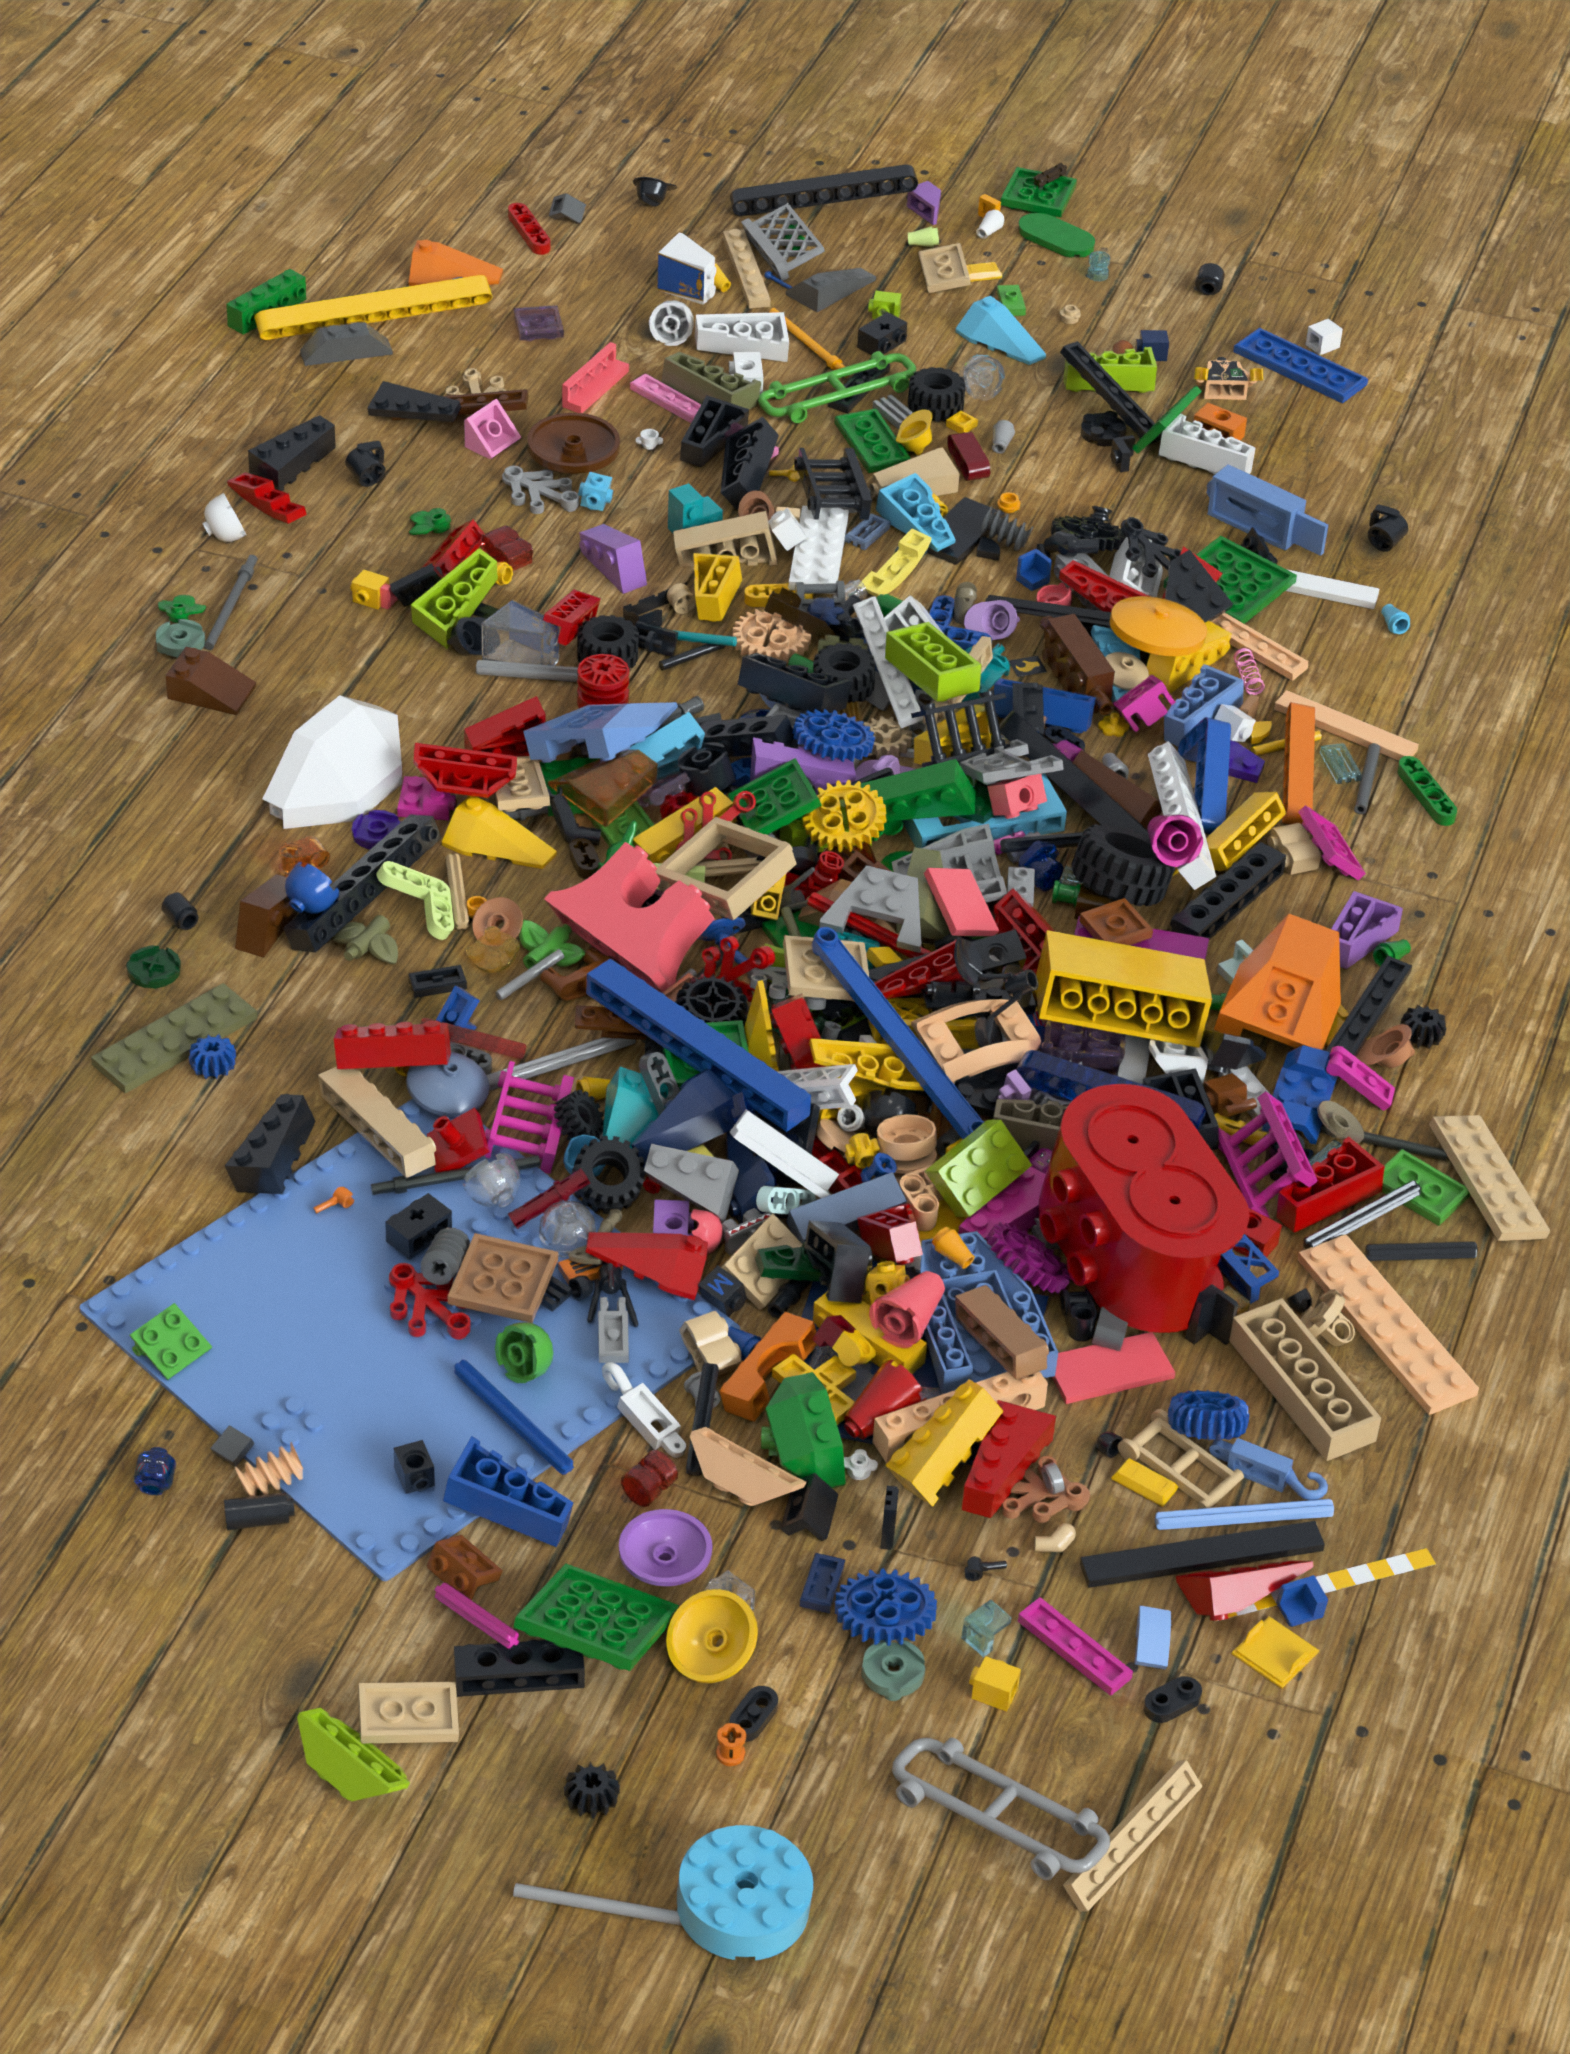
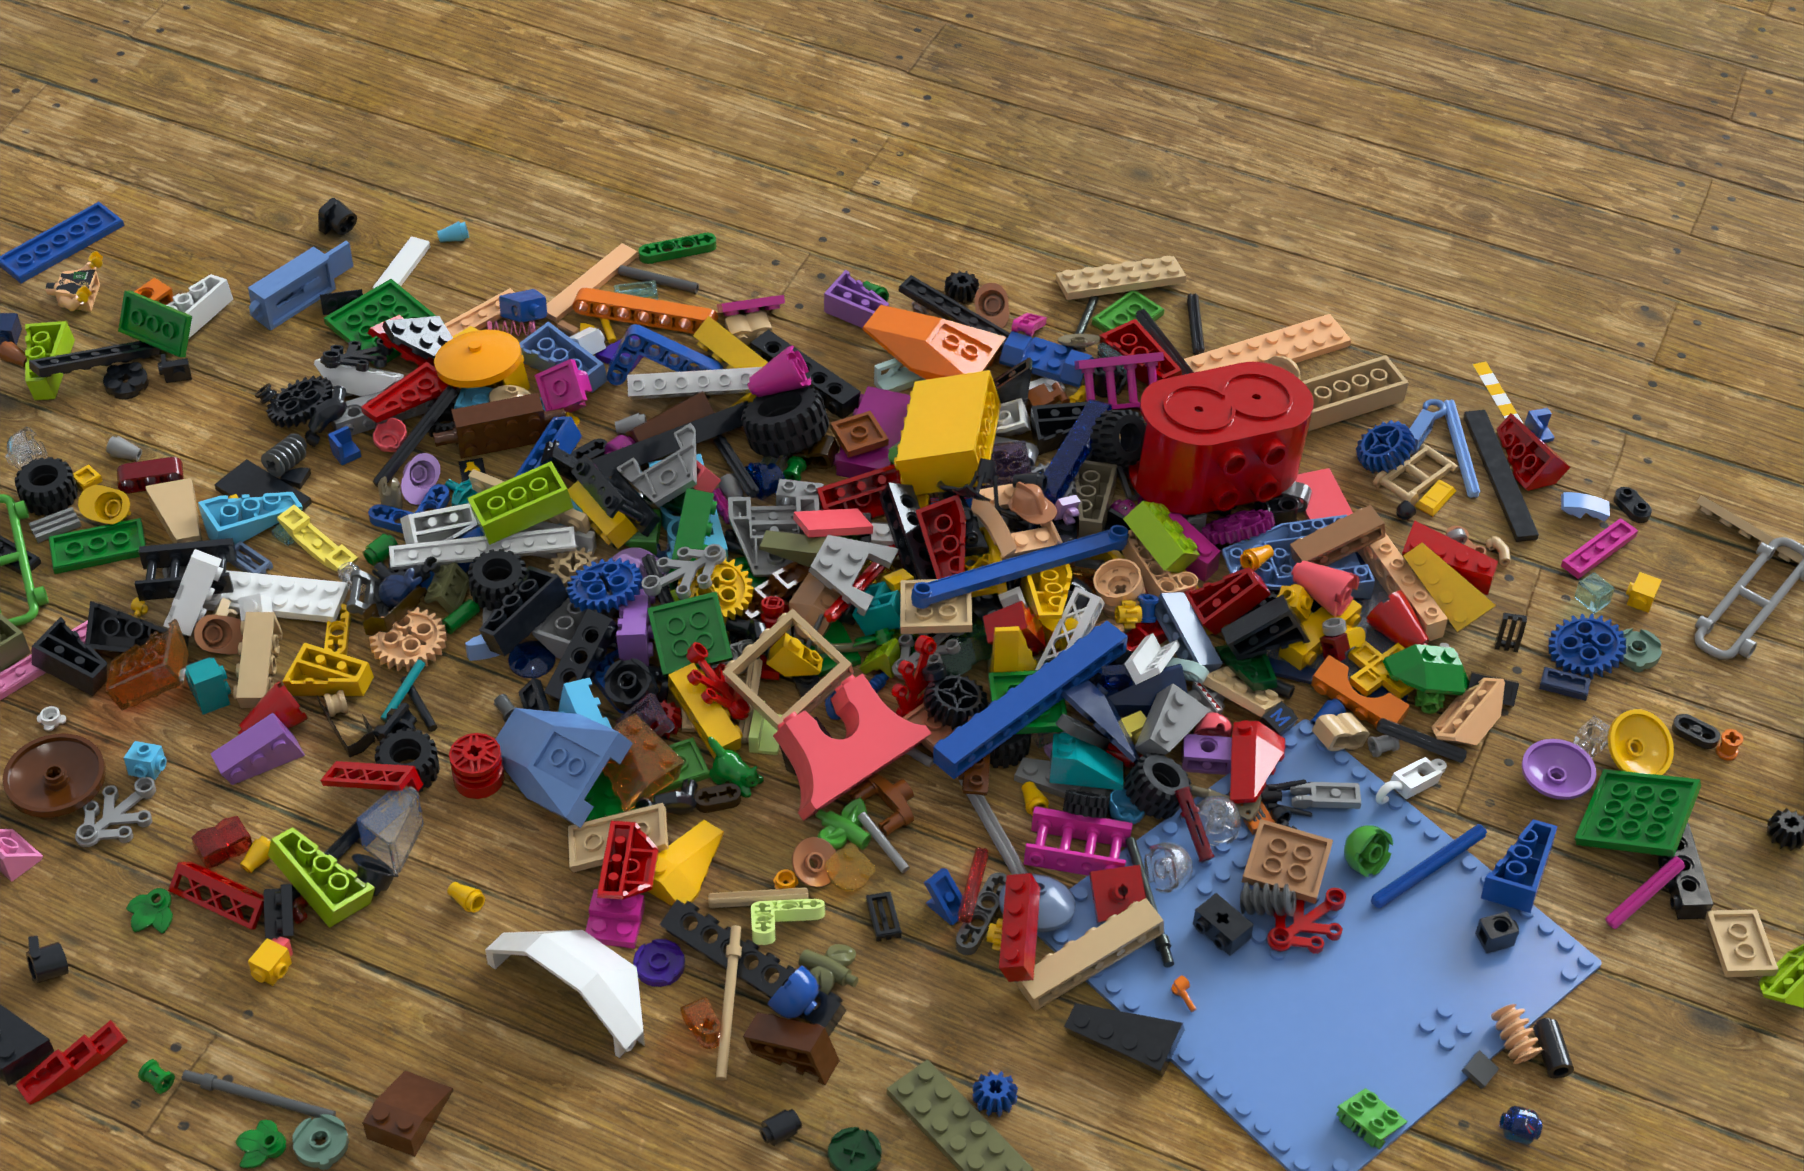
camera: 85 degrees left, 5 degrees up
white cylinder [202,493,247,542] -> none
dark orange bracket [427,1535,503,1600] -> none
red wedge [464,696,546,757] -> none
light grey axle [476,660,578,682] -> none
clear red wheel [621,1450,678,1507] -> none
black hand [965,1556,1007,1581] -> none
light orange plate [997,492,1020,513] -> none
yellow piece [1231,1616,1319,1689] -> none
white brick [1306,319,1343,355] -> none
none -> clear orange wedge [105,619,189,710]
none -> green bush [138,1059,175,1094]
none -> white wedge [163,549,223,636]
none -> red cone [238,681,308,735]
none -> yellow cone [447,882,485,913]
none -> blue torso [499,289,547,322]
none -> light grey plant [641,544,726,600]
none -> tan bar [716,925,742,1080]
none -> black tile [922,663,947,681]
none -> nougat piece [1008,482,1057,524]
none -> black cone [1012,472,1048,493]
none -> light grey tile [1322,617,1347,636]

